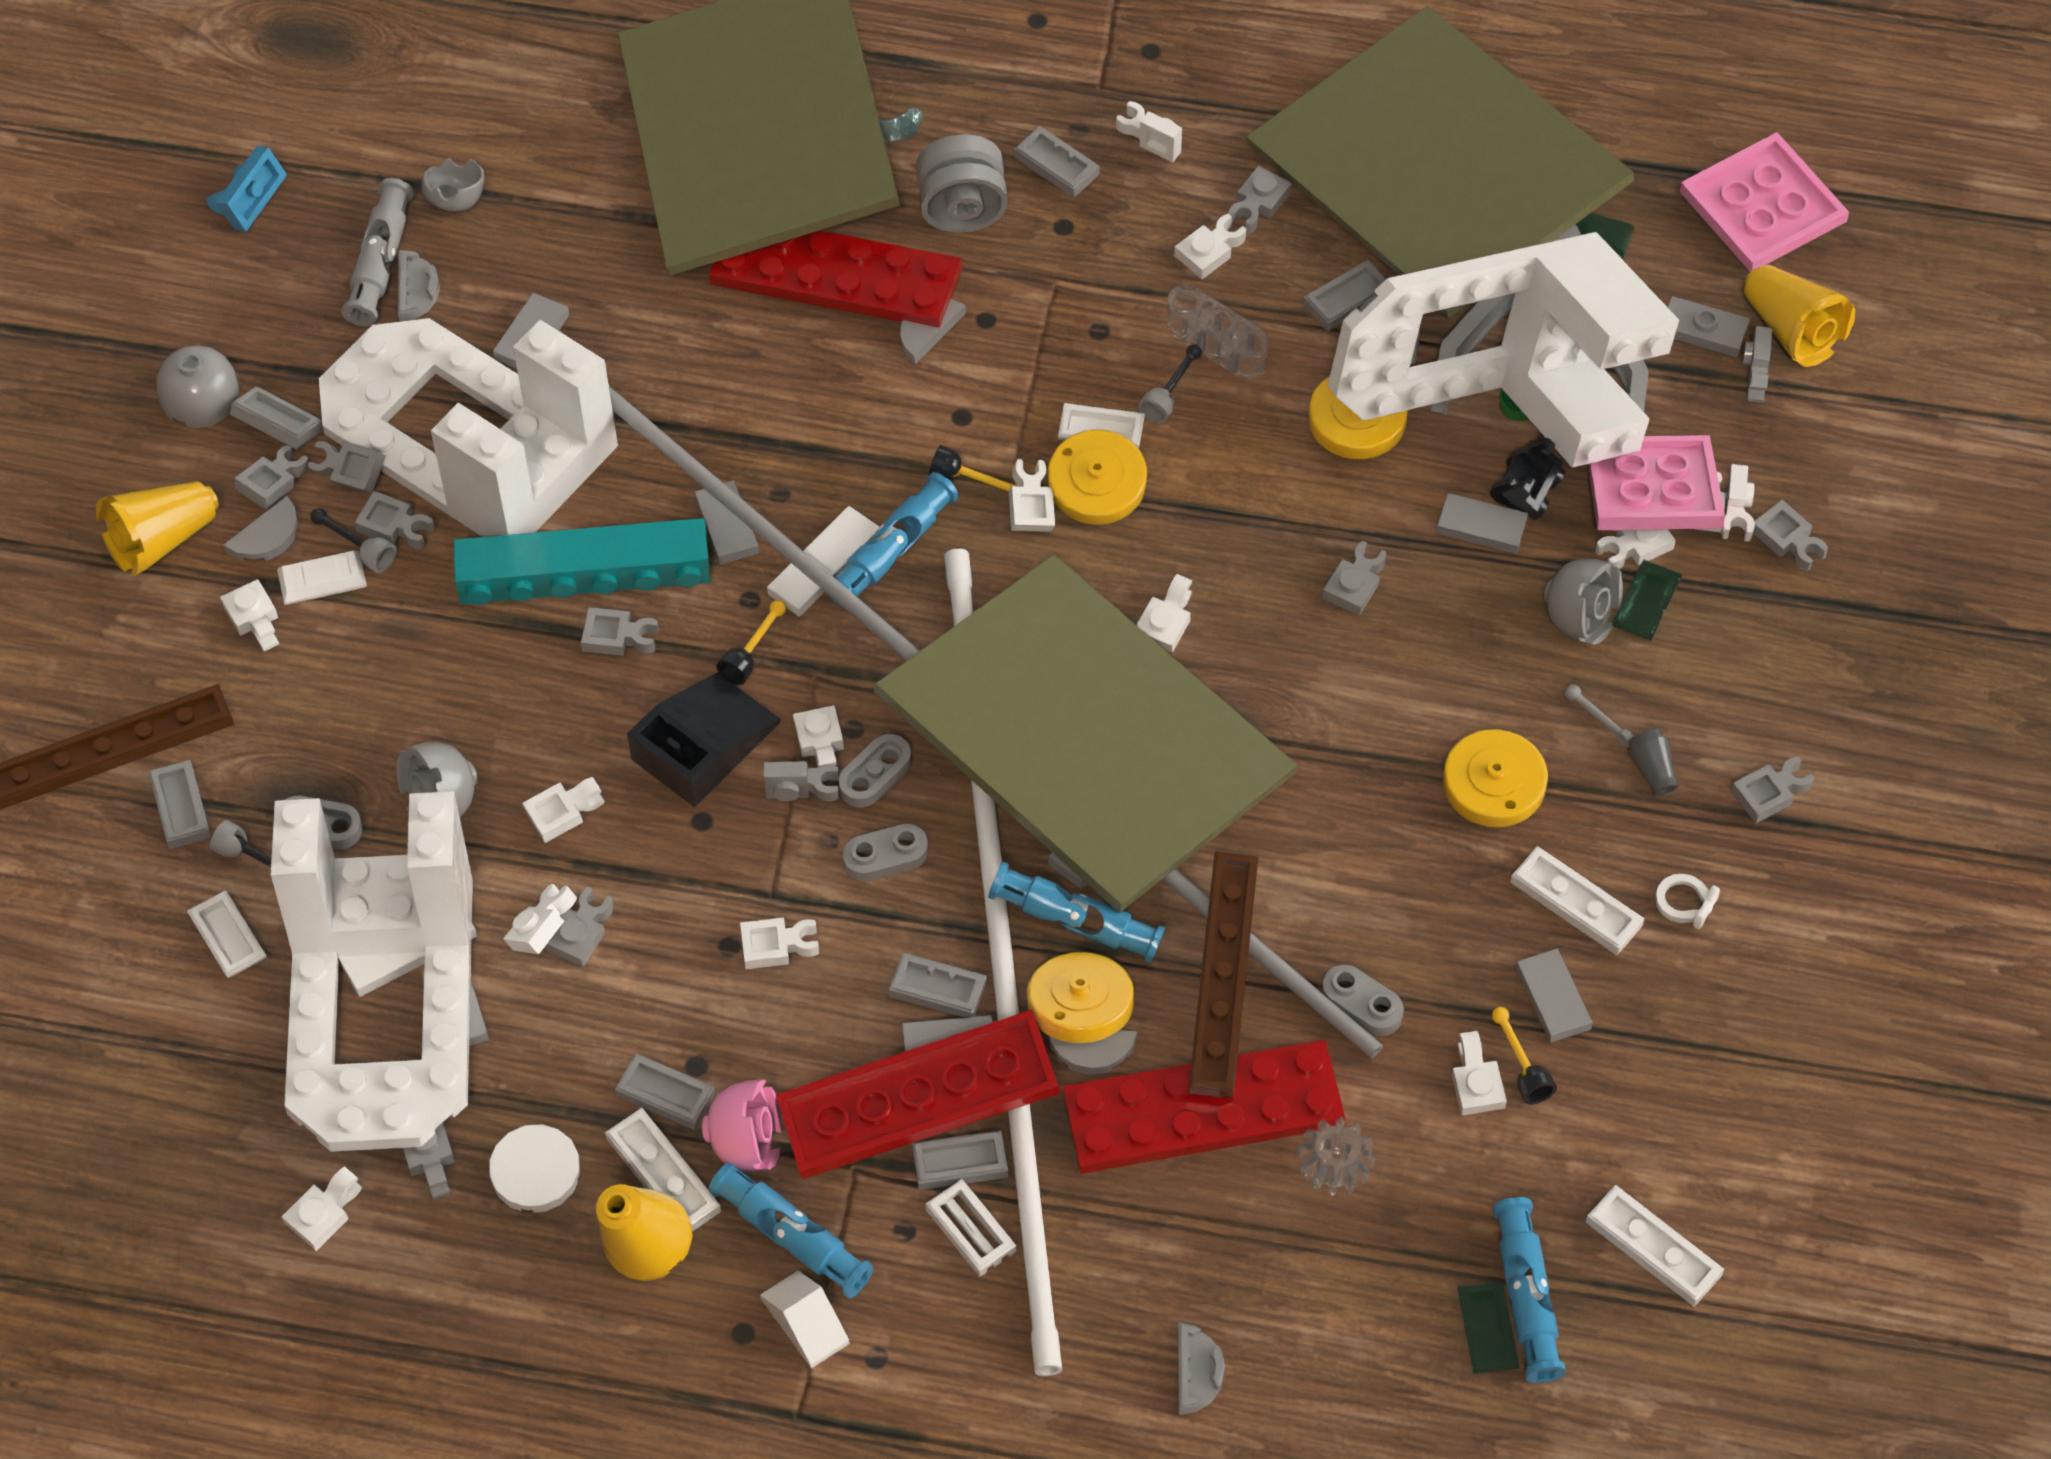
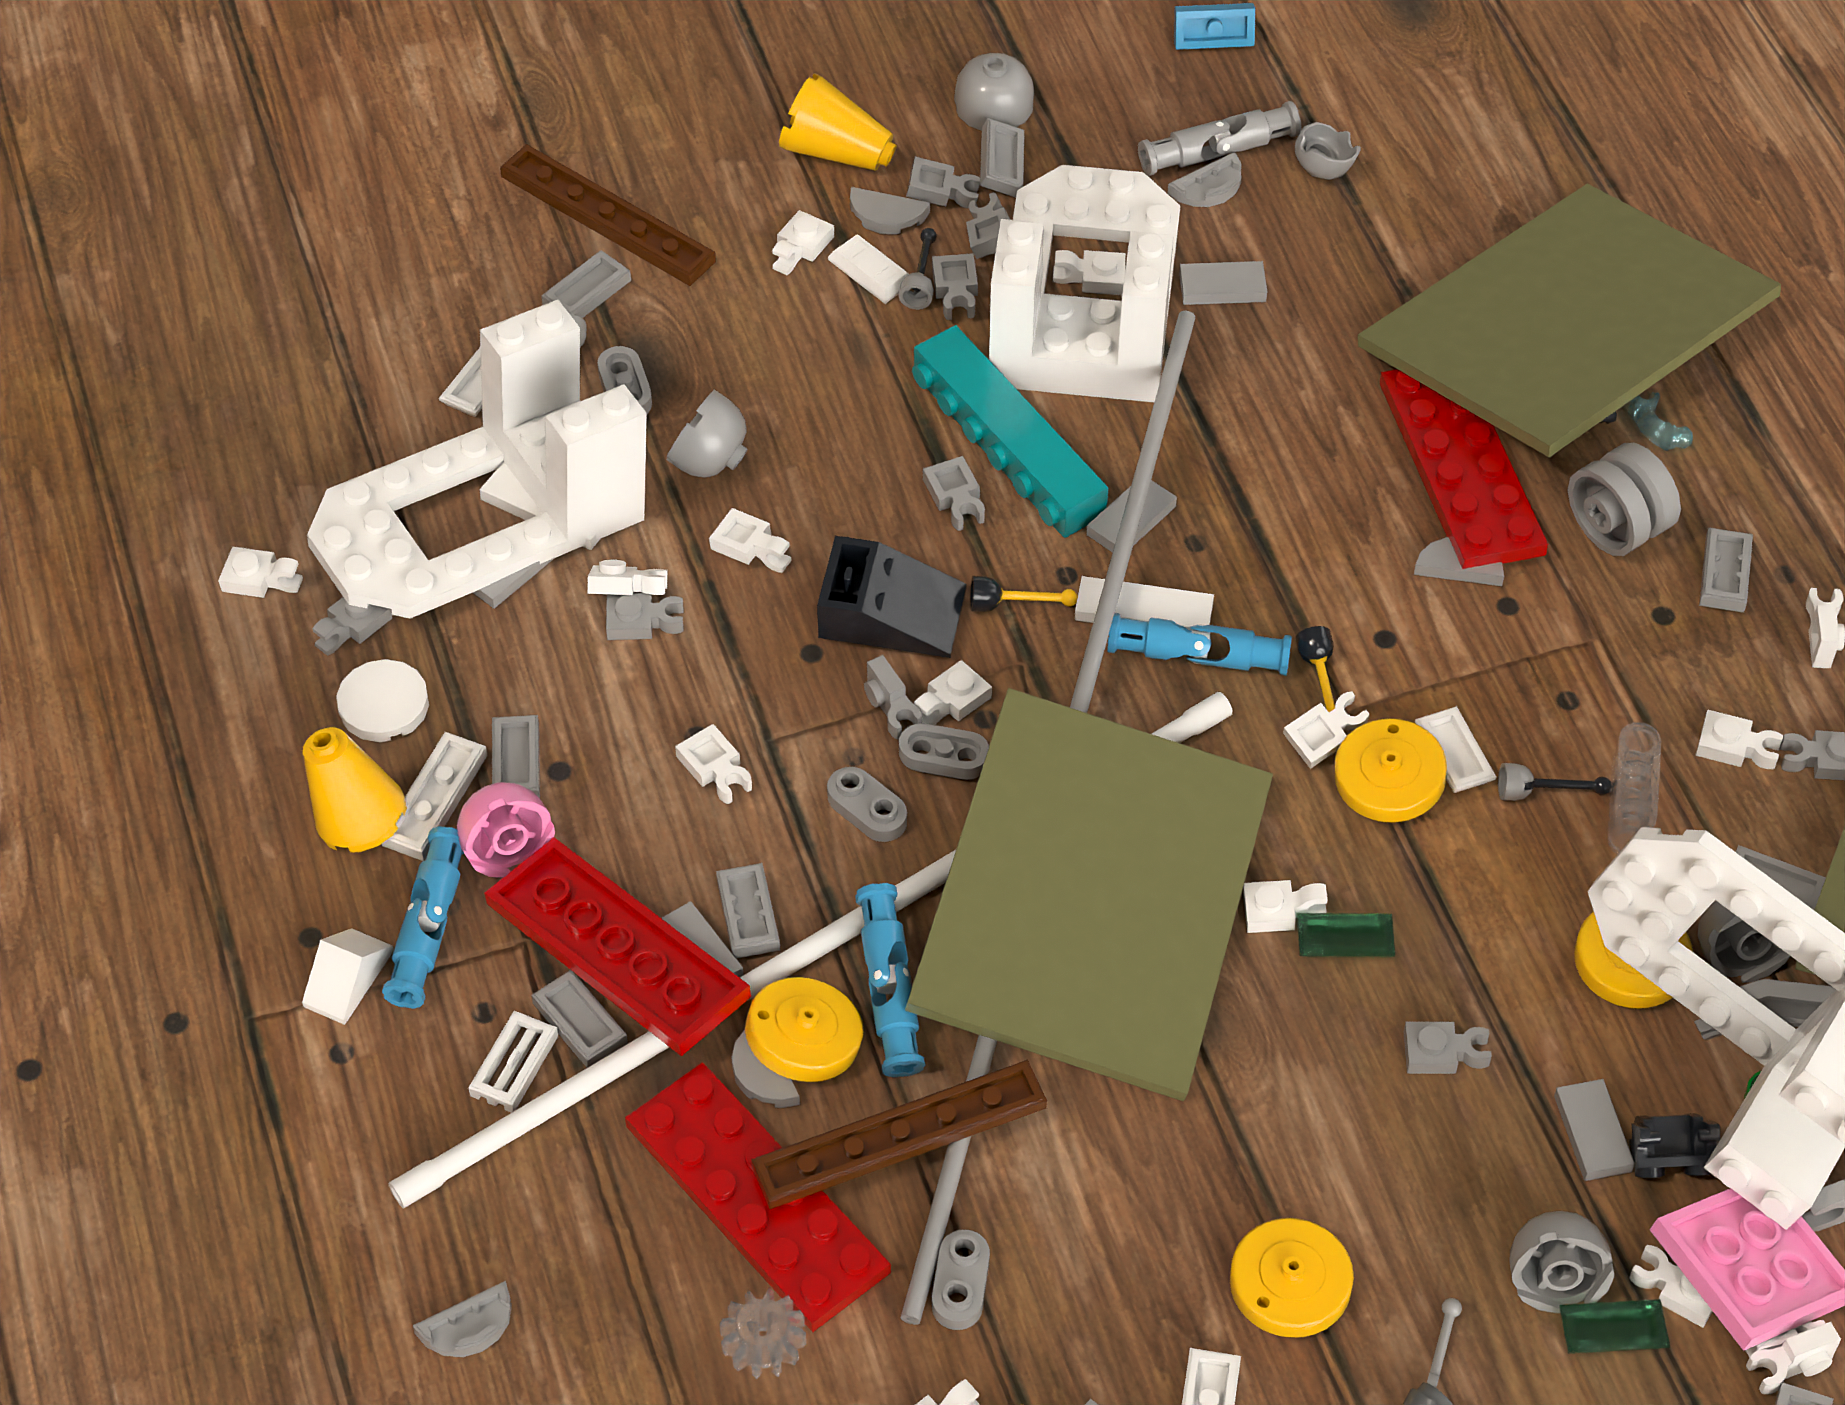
camera: 60 degrees right, 5 degrees down
none -> white plate [1053,250,1126,295]
none -> clear green tile [1297,913,1395,958]

